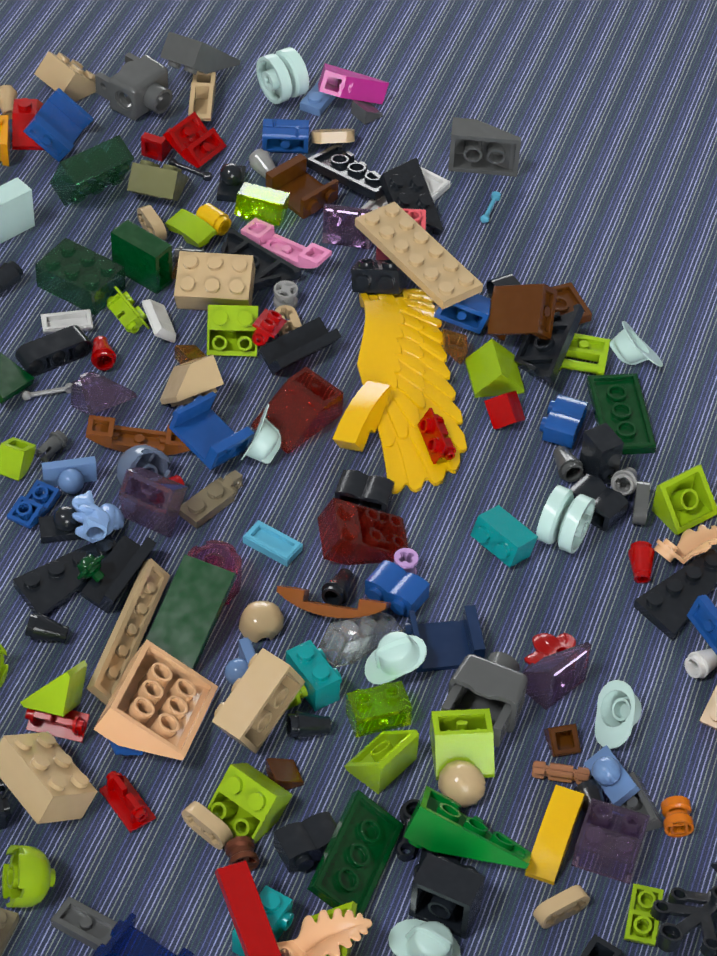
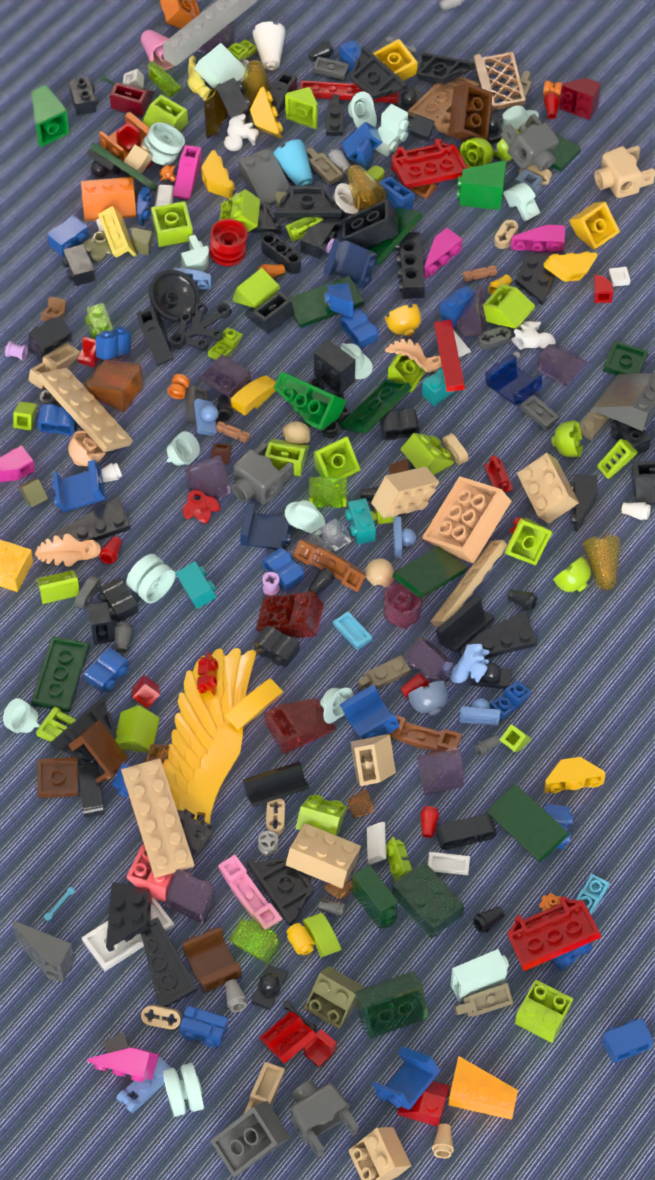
camera: 160 degrees left, 10 degrees up
light grey hinge [21,383,75,401] -> none
dark green plant [77,554,105,583] -> none
tan beam [137,205,167,240] -> none
copper wheel [224,836,259,871] -> none
red hinge [252,308,287,346] -> none
tan beam [533,885,590,929] -> none
light grey cone [611,467,637,496] -> none

